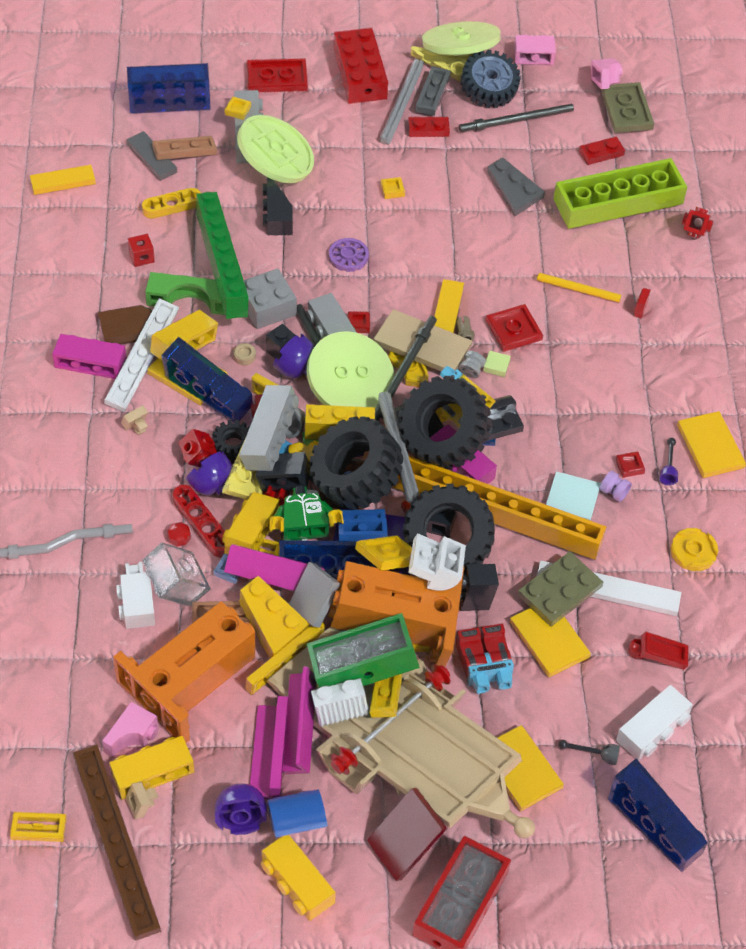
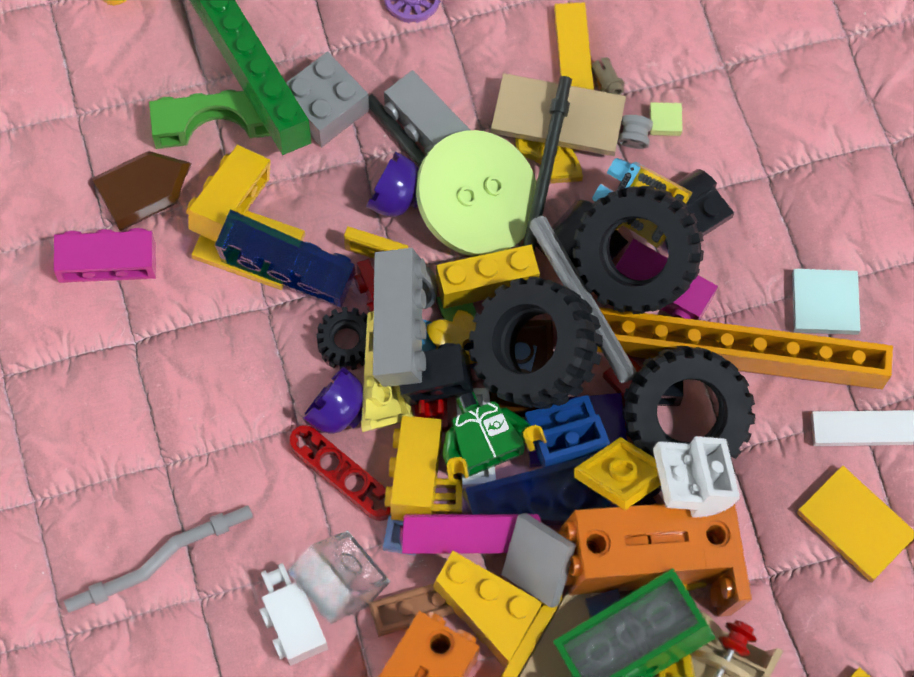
camera: 15 degrees left, 15 degrees up
white tile [104,298,179,413] -> none
tan tile [121,405,148,435] -> none
red piece [128,234,155,267] -> none
red tile [167,522,191,547] -> none
red brick [178,429,217,467] -> none
tan tile [234,343,256,365] -> none
black brick [266,323,296,360] -> none
red tile [348,311,370,333] -> none
hips [456,623,514,694] -> none
black brick [460,564,499,611] -> none
red tile [485,304,543,352] -> none
olive plate [518,551,604,627] -> none
lavender wheel [600,471,632,502] -> none
red tile [616,451,645,478] -> none

